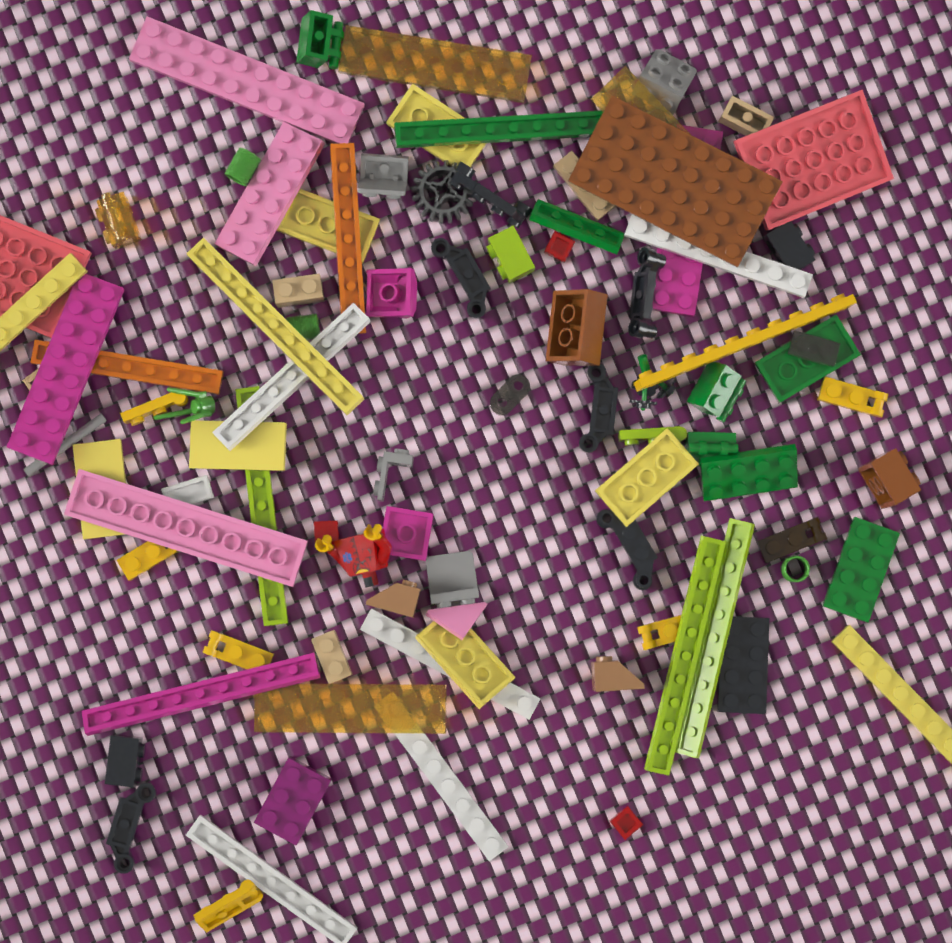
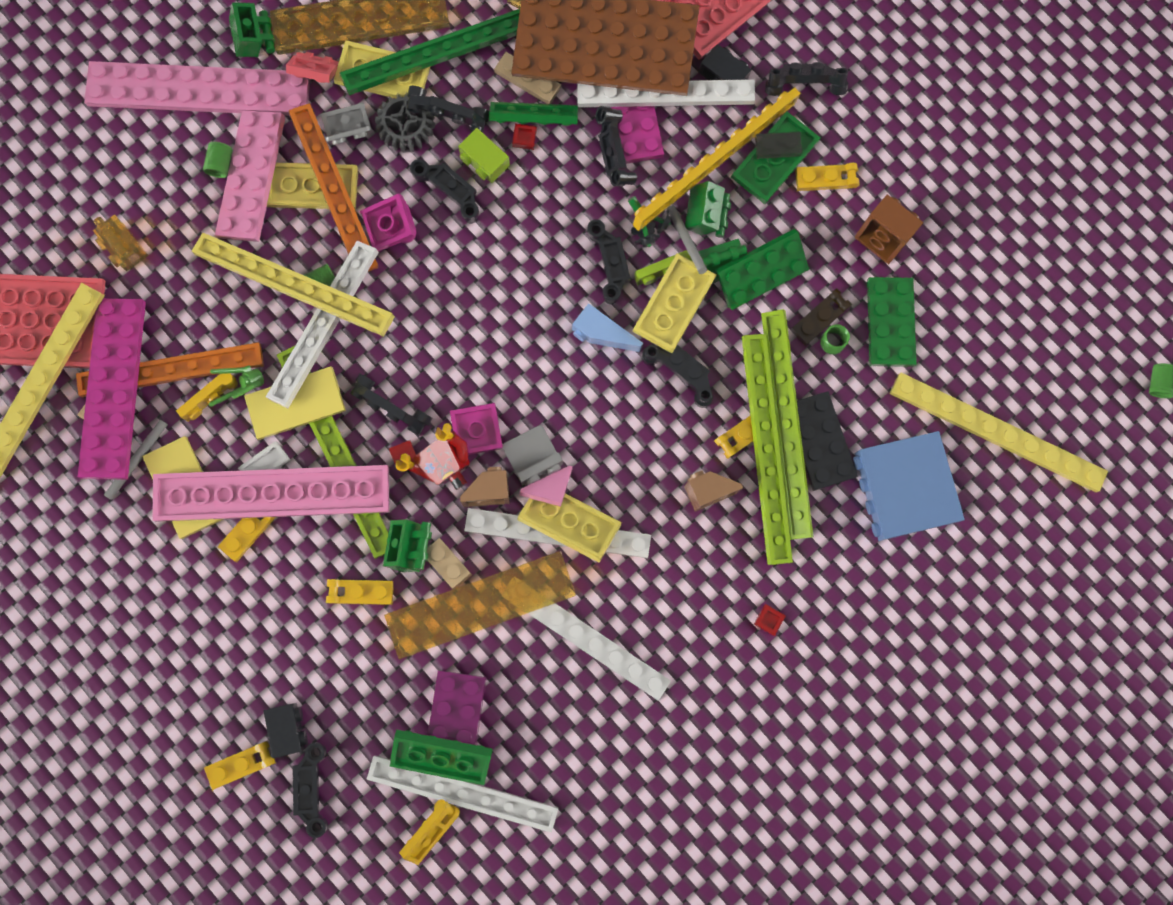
camera: 20 degrees left, 5 degrees down
dark pink plate [82,653,320,736] -> none
tan brick [272,274,324,308] -> none
light grey bracket [373,449,414,502] -> none
clear smoke plate [490,374,530,416] -> none
dark orange brick [545,289,608,366] -> none
none -> yellow plate [204,740,276,790]
none -> coral plate [286,52,339,83]
none -> black plate [350,373,433,436]
none -> green brick [383,519,432,573]
none -> green plate [389,729,493,785]
none -> light blue slope [572,303,643,352]
none -> light grey bar [667,205,707,274]
none -> black plate [765,62,848,96]
none -> medium blue brick [853,431,965,541]

